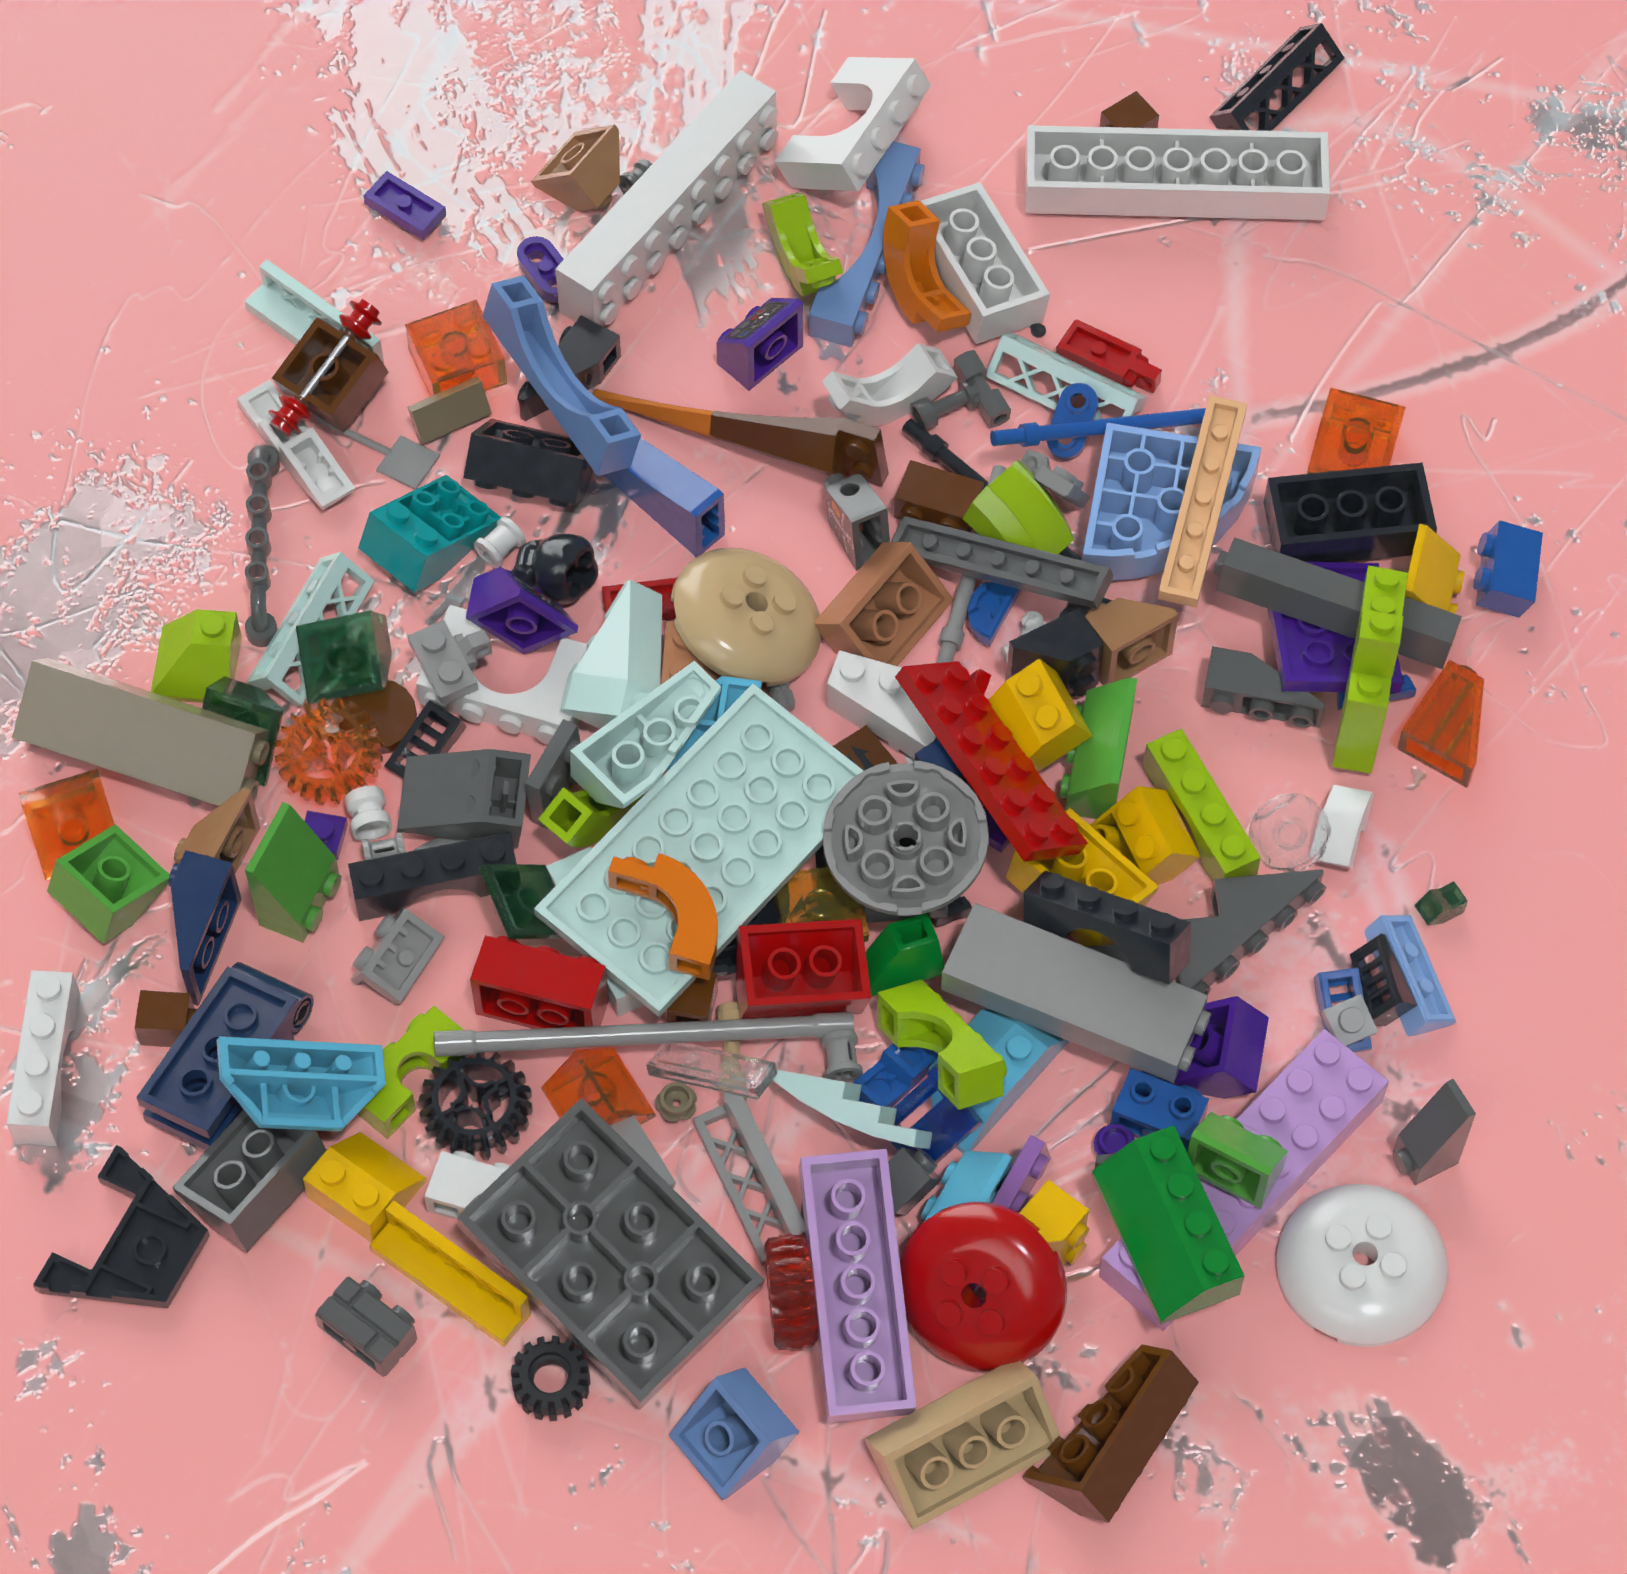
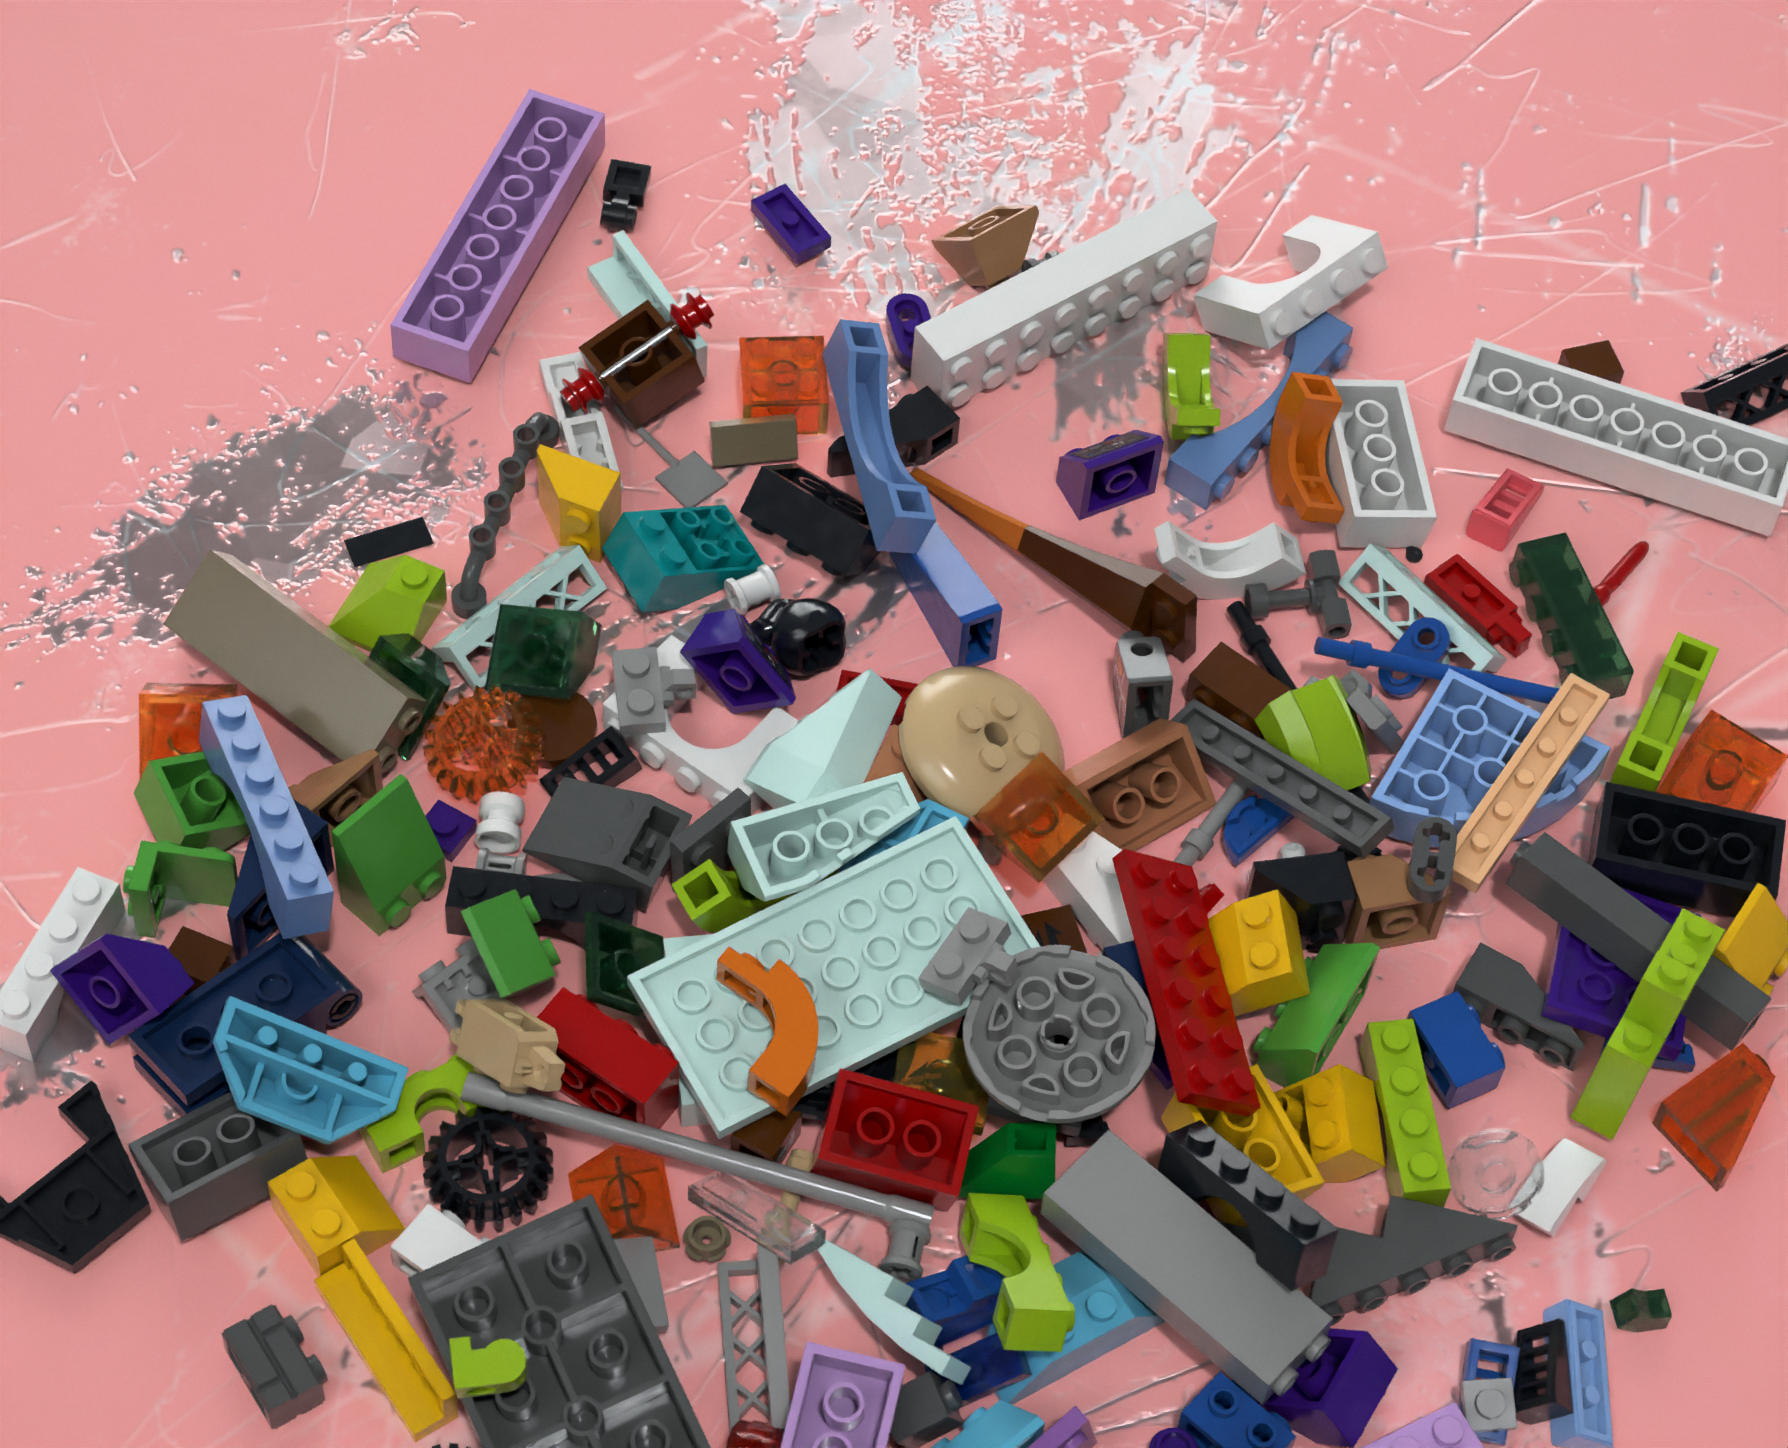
camera: 15 degrees right, 5 degrees down
none -> dark purple slope [50,933,195,1044]
none -> bright green bracket [123,840,238,938]
none -> medium blue arch [199,695,334,939]
none -> black sticker [344,517,434,567]
none -> lavender brick [390,89,605,383]
none -> tan hinge [449,999,565,1093]
none -> lime leg [449,1336,528,1399]
none -> bright green slope [460,889,561,1000]
none -> yellow slope [536,444,621,563]
none -> black plate [600,159,652,232]
none -> light grey hinge [918,907,1021,1005]
none -> clear orange slope [969,751,1106,883]
none -> dark grey beam [1407,817,1457,903]
none -> blue brick [1407,991,1506,1109]
none -> coral slope [1466,468,1545,552]
none -> clear green brick [1509,532,1634,699]
none -> red piece [1586,541,1649,610]
none -> lime arch [1610,632,1719,792]

